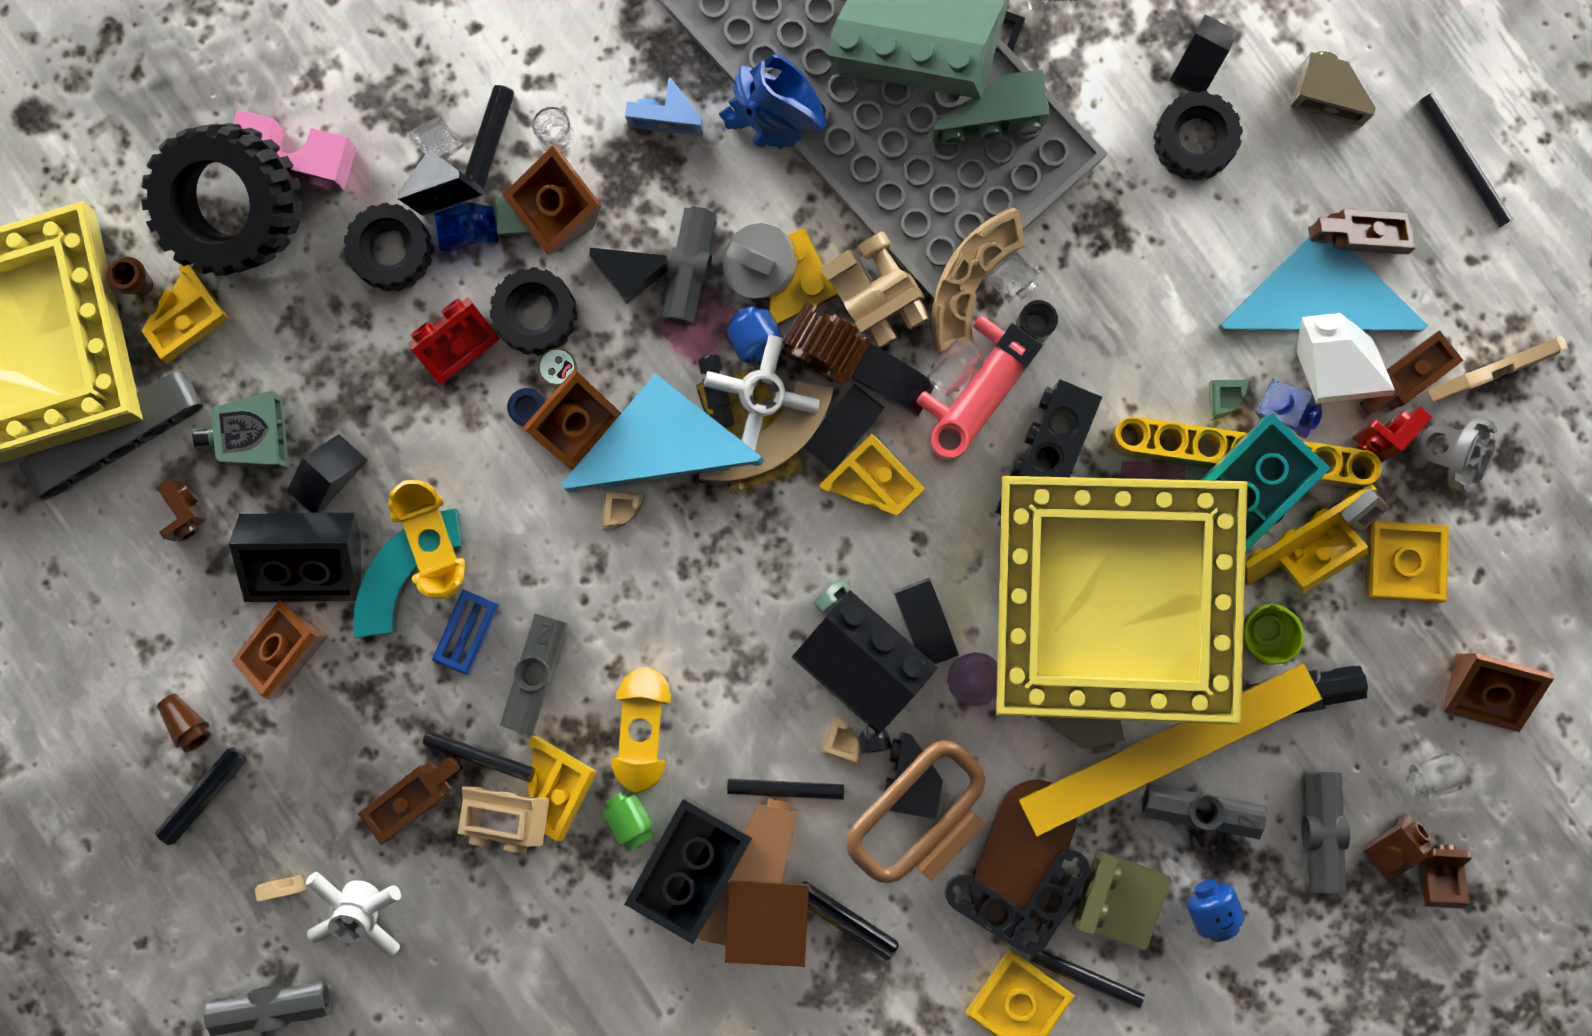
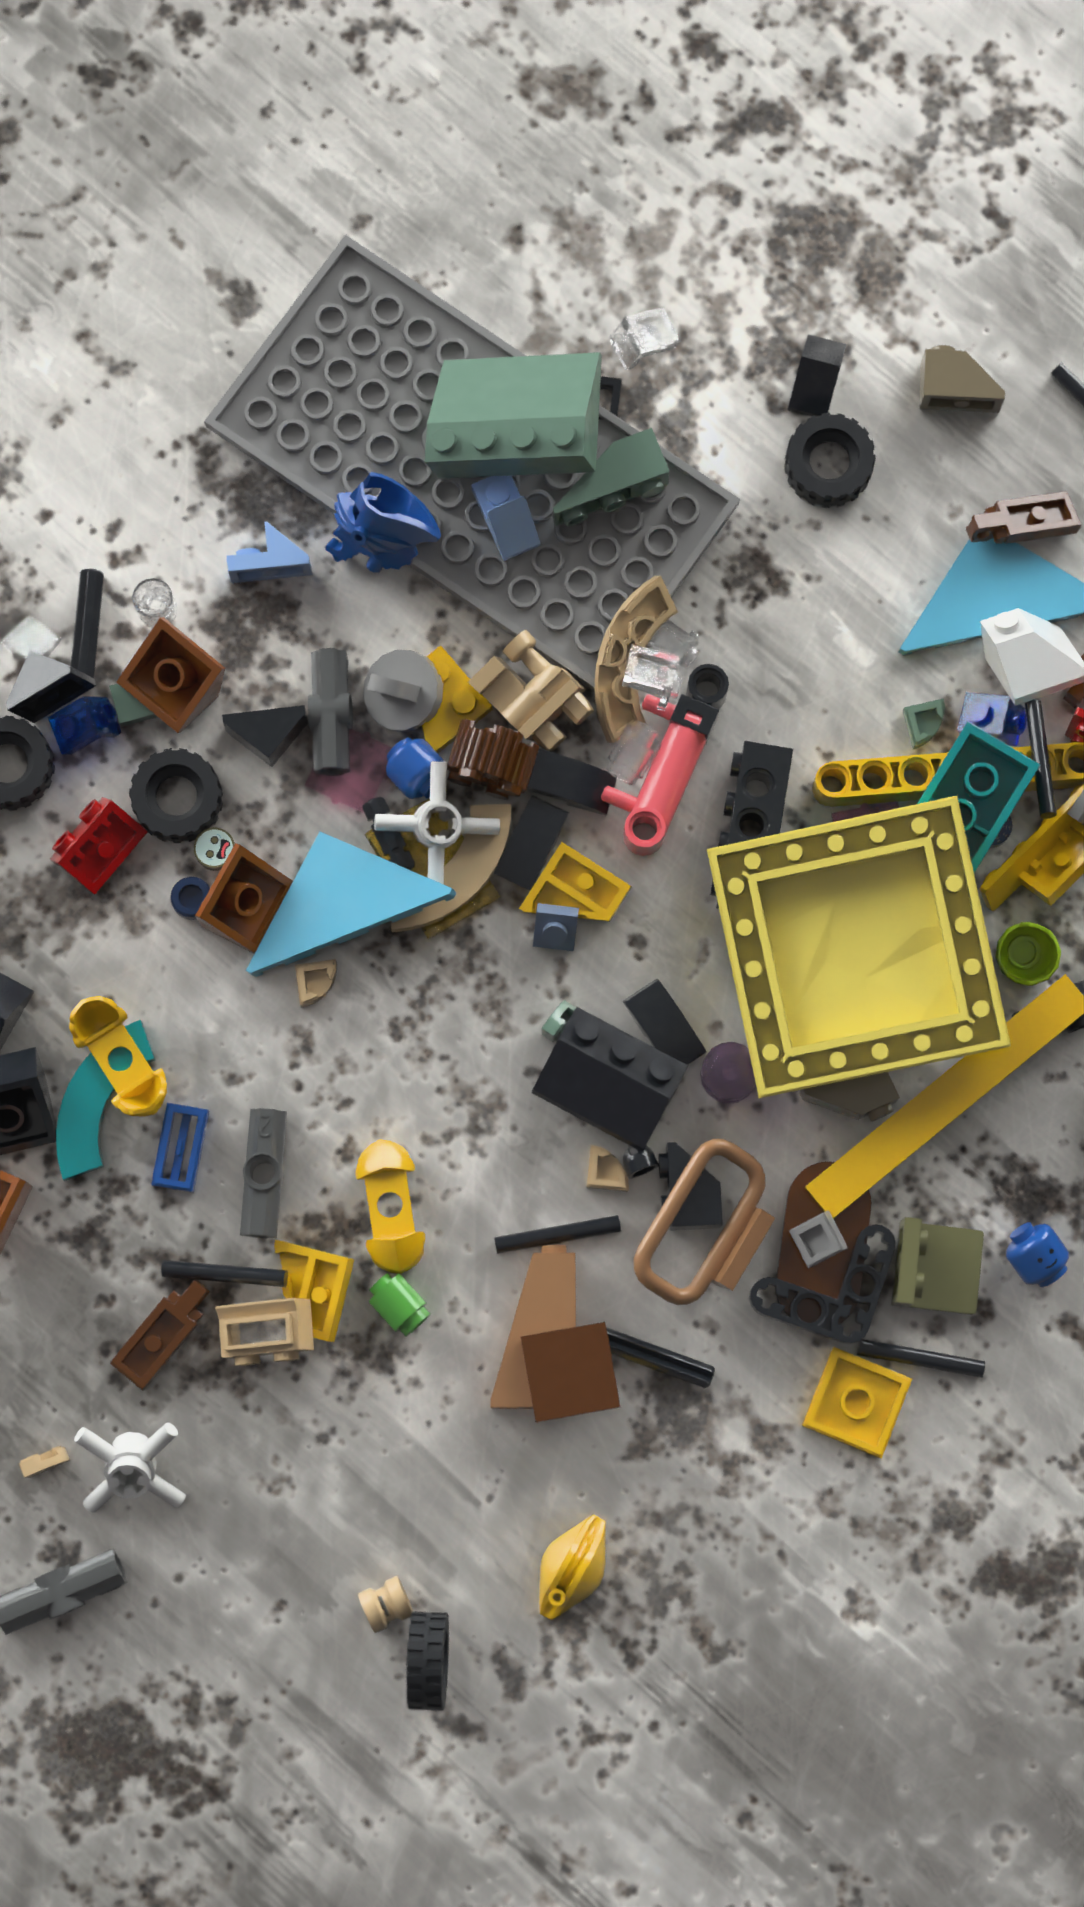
camera: 15 degrees left, 5 degrees down
black slope [624,797,752,944] -> none
dark grey piece [1142,783,1267,840] -> none
none -> light blue slope [471,476,541,561]
none -> sand blue plate [533,903,579,951]
none -> clear bracket [621,644,683,711]
none -> light grey tile [789,1210,848,1268]
none -> black bar [1025,699,1057,819]

